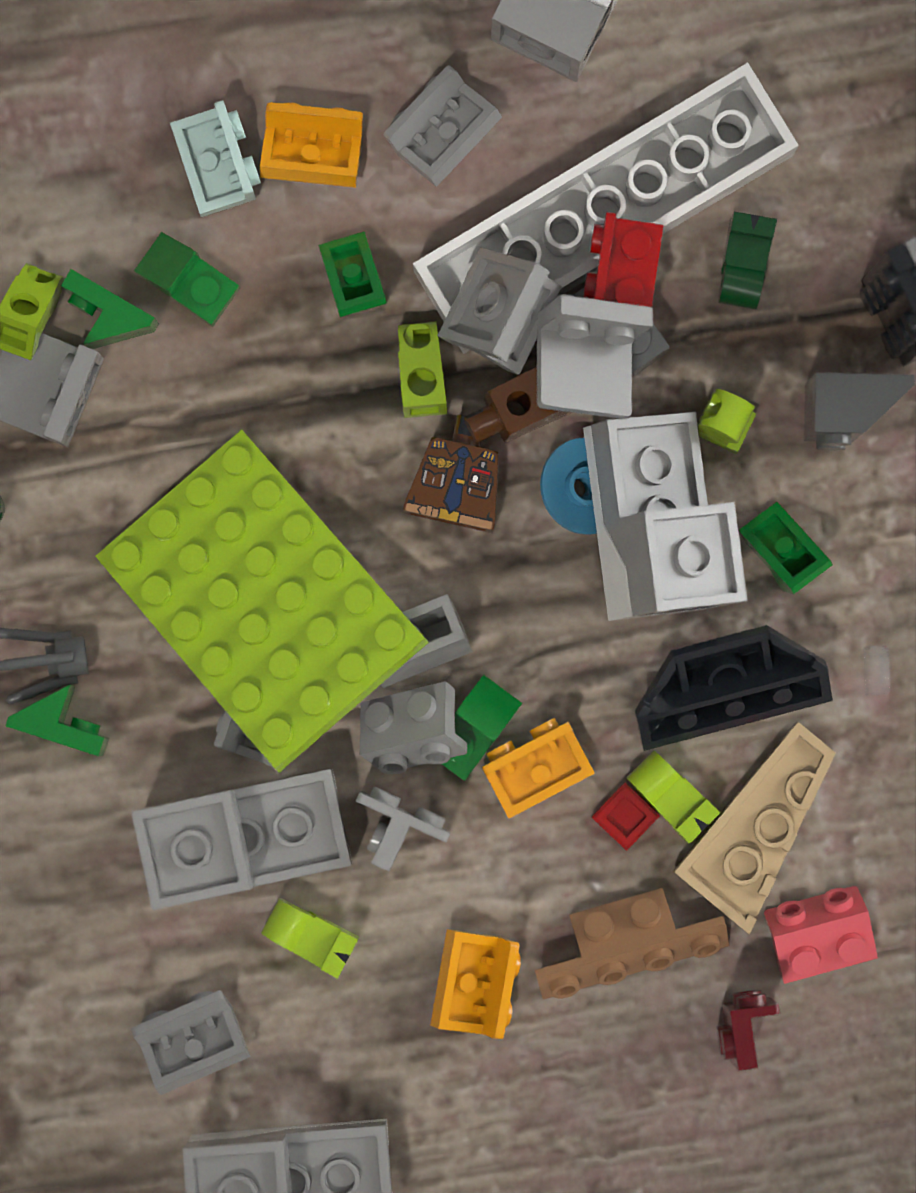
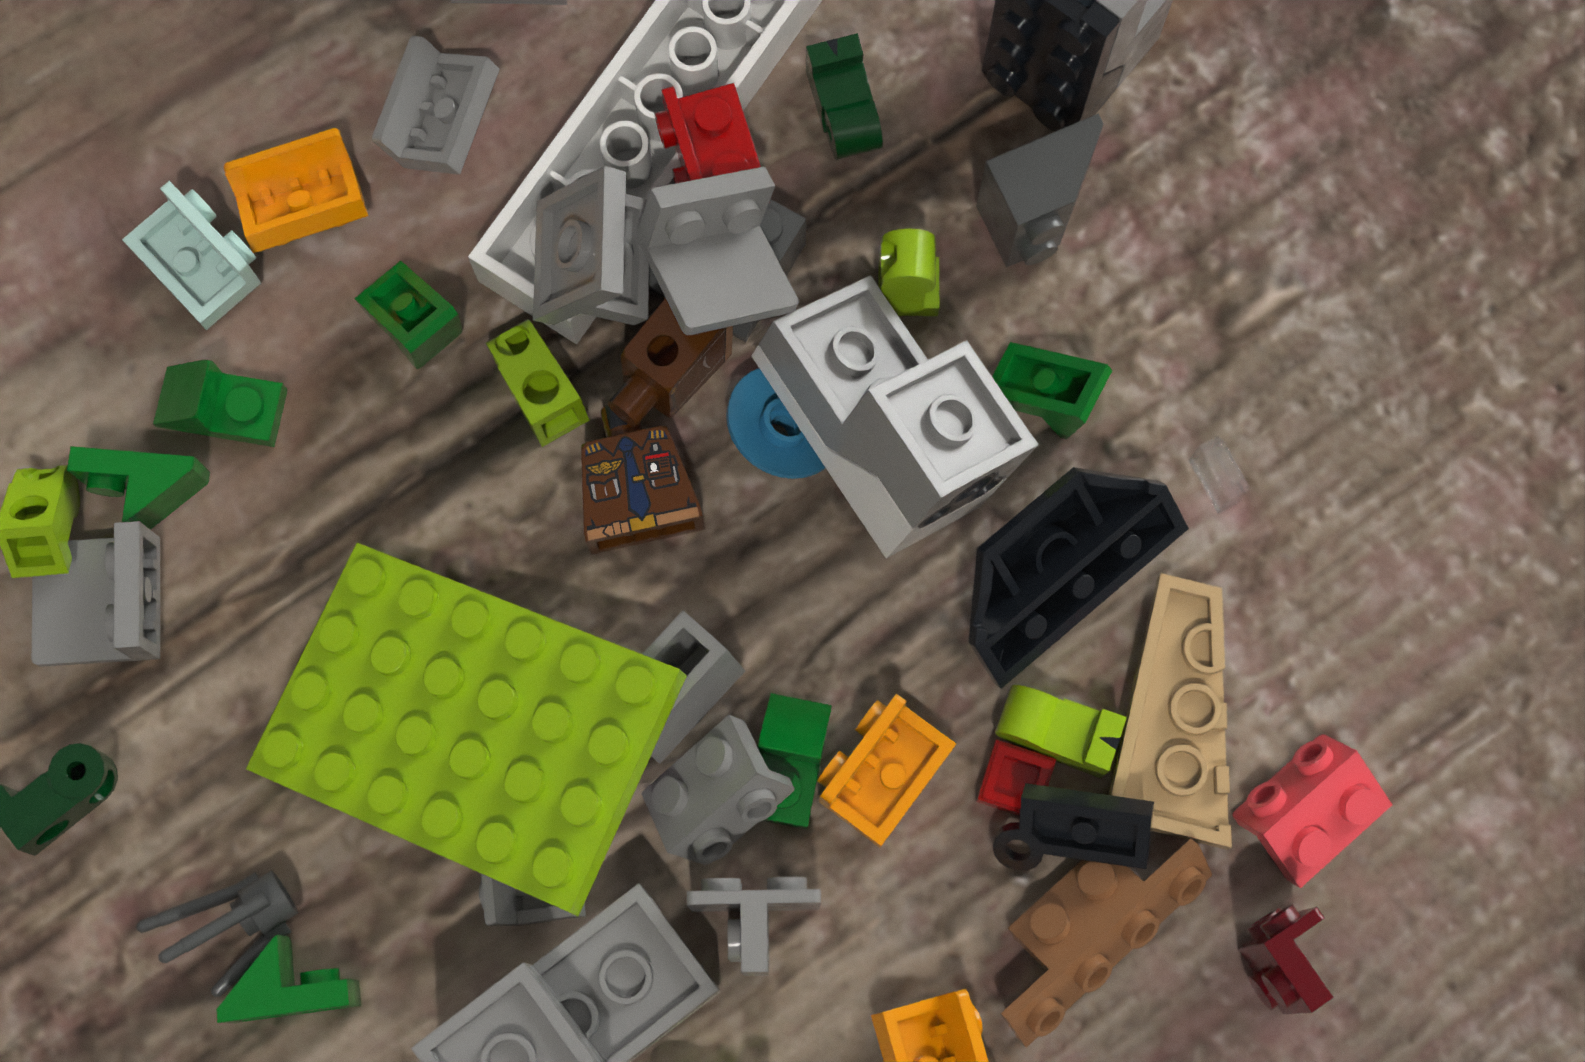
camera: 25 degrees left, 10 degrees down
none -> black hinge [993,783,1154,871]

